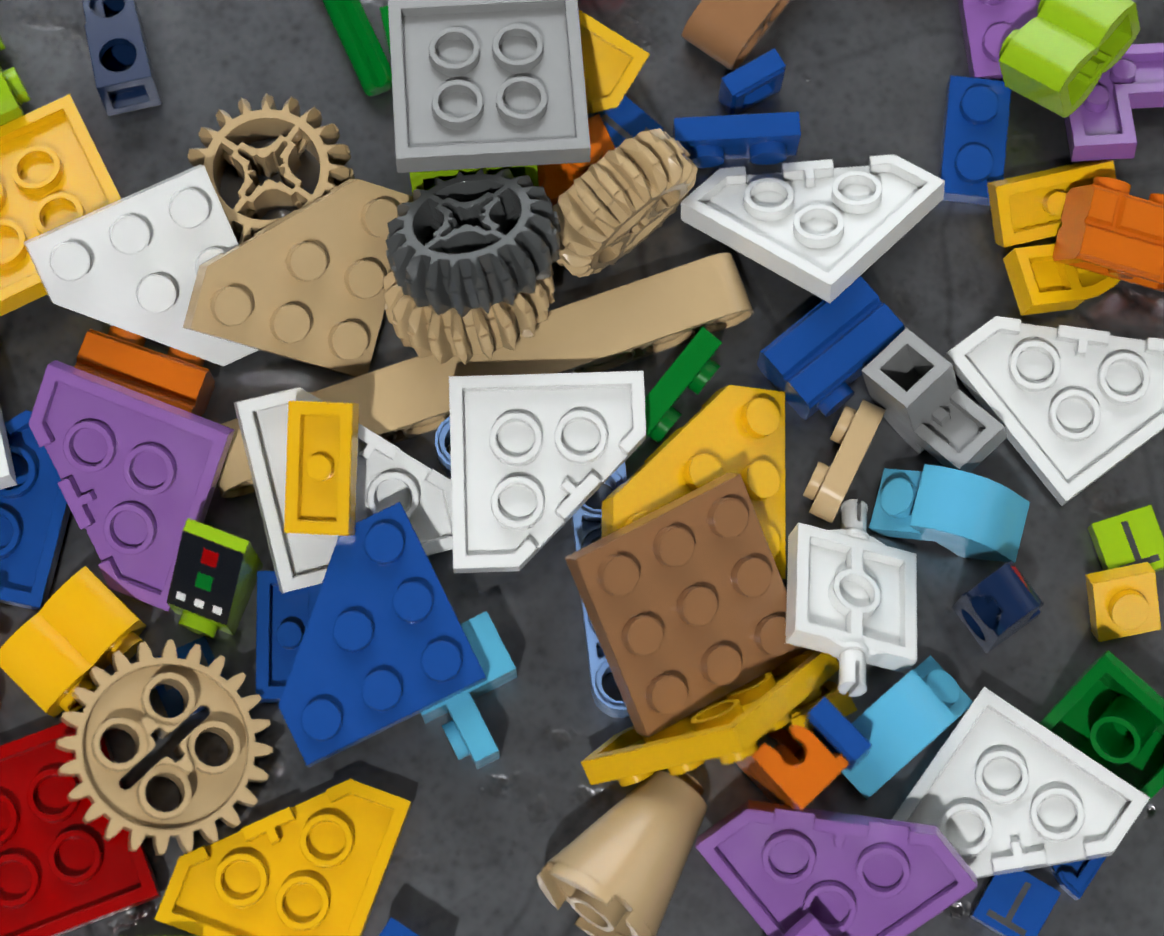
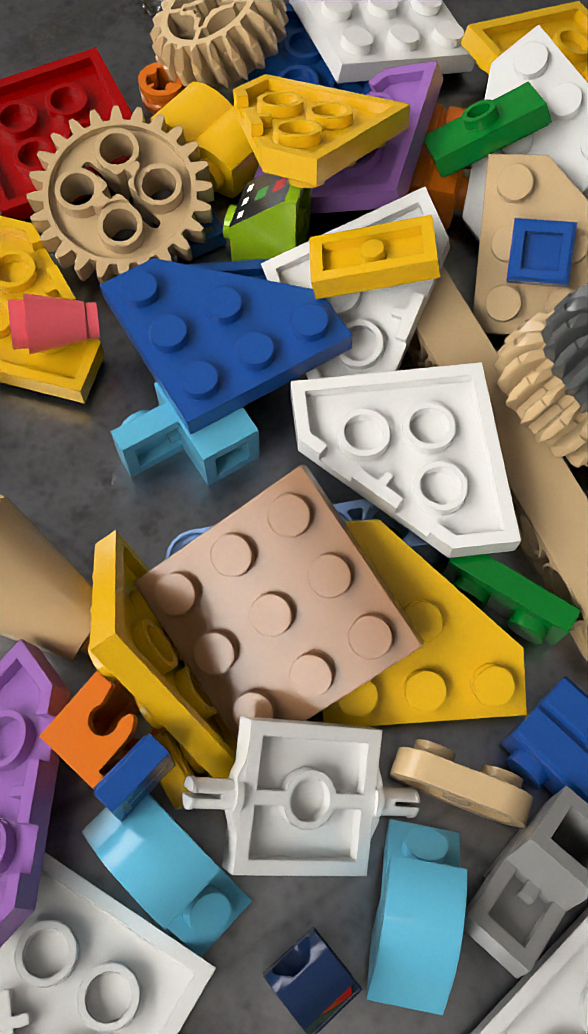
camera: 85 degrees right, 10 degrees down
none -> coral cone [8,293,100,355]
none -> yellow plate [233,74,410,188]
none -> green plate [424,81,552,178]
none -> blue tile [506,218,577,287]

